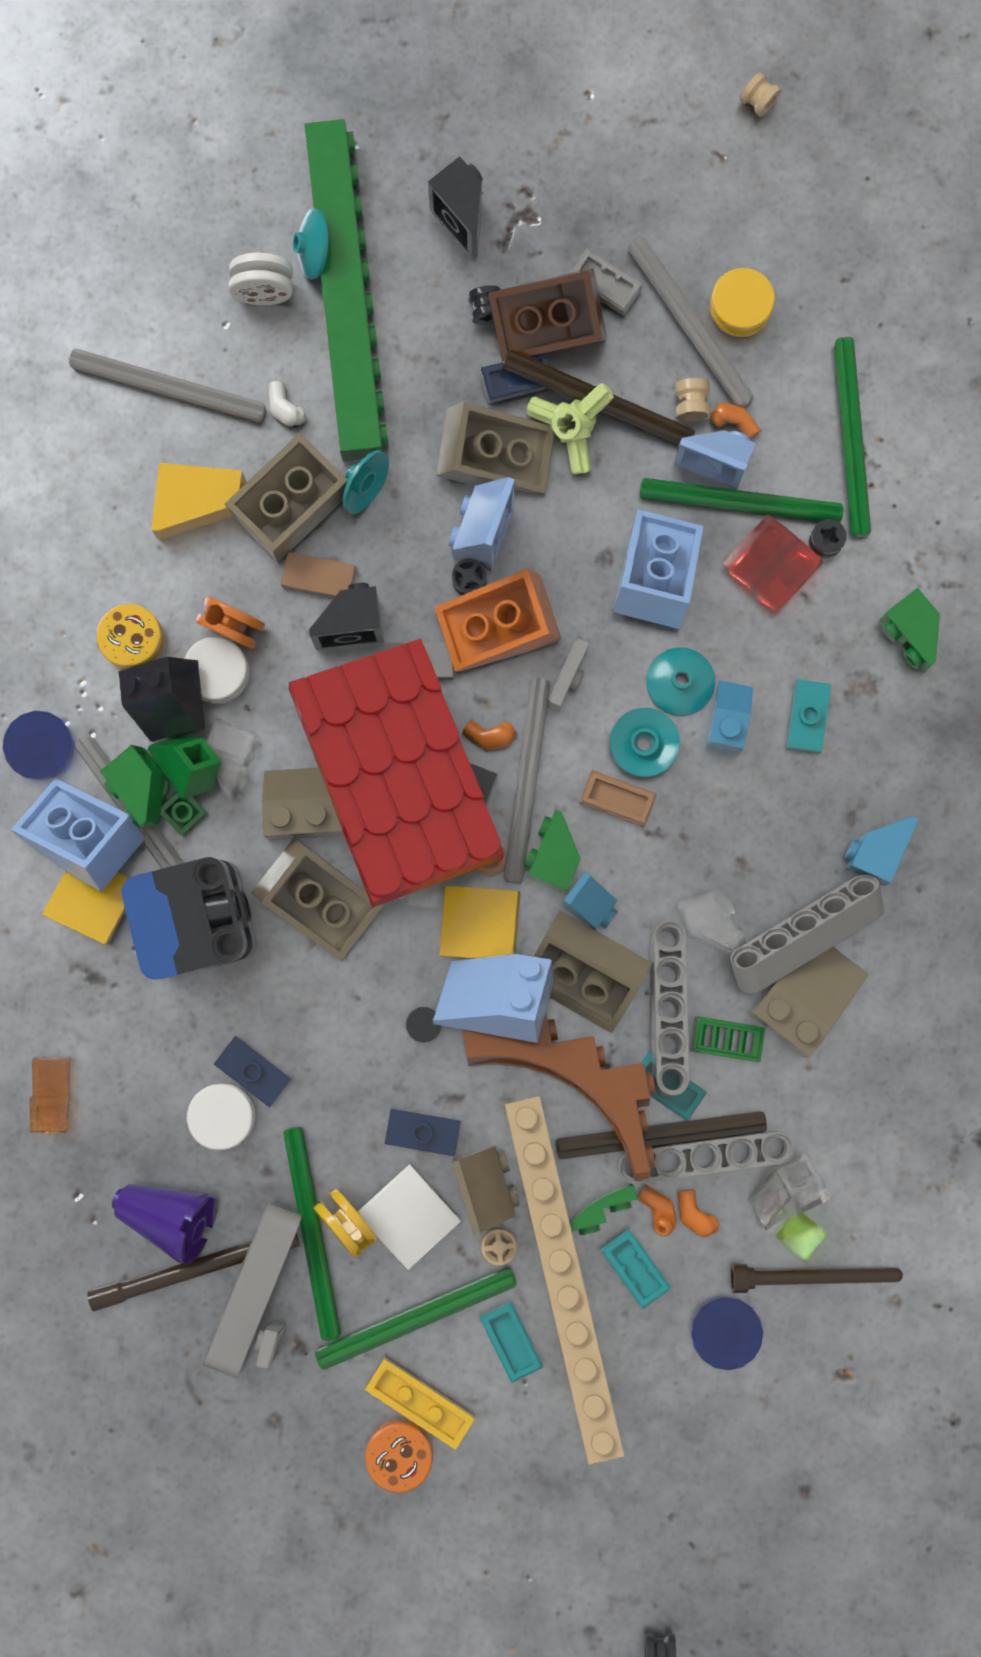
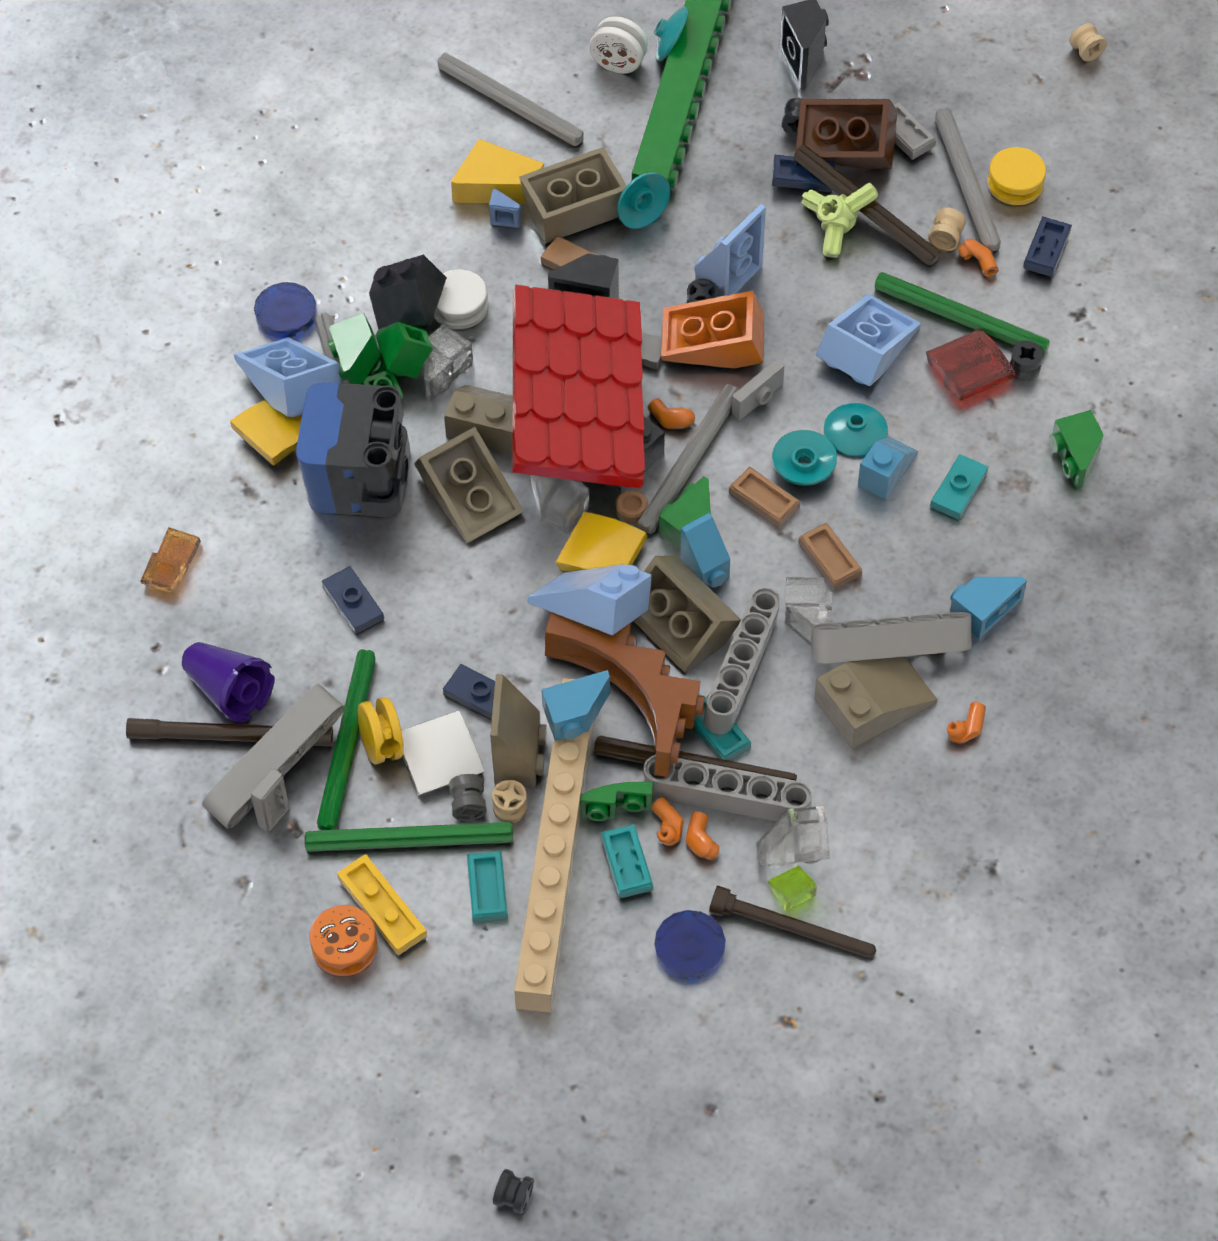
camera: 20 degrees right, 25 degrees down
yellow head [97,604,165,670] -> none
white head [187,1084,256,1151] -> none
orange head [196,596,265,649] -> none
white arm [268,381,306,427] -> none
black tile [406,1007,442,1043] -> none
dark tan slope [436,402,554,495] -> none
light blue slope [674,430,756,490] -> none
green slope [690,1016,765,1062] -> none
green axle [834,337,871,537] -> none
none -> dark grey wheel [449,774,487,821]
none -> medium blue slope [489,189,524,228]
none -> dark azure slope [541,670,610,741]
none -> medium nougat tile [798,522,862,590]
none -> orange arm [947,702,986,744]
none -> dark blue plate [1023,216,1072,277]

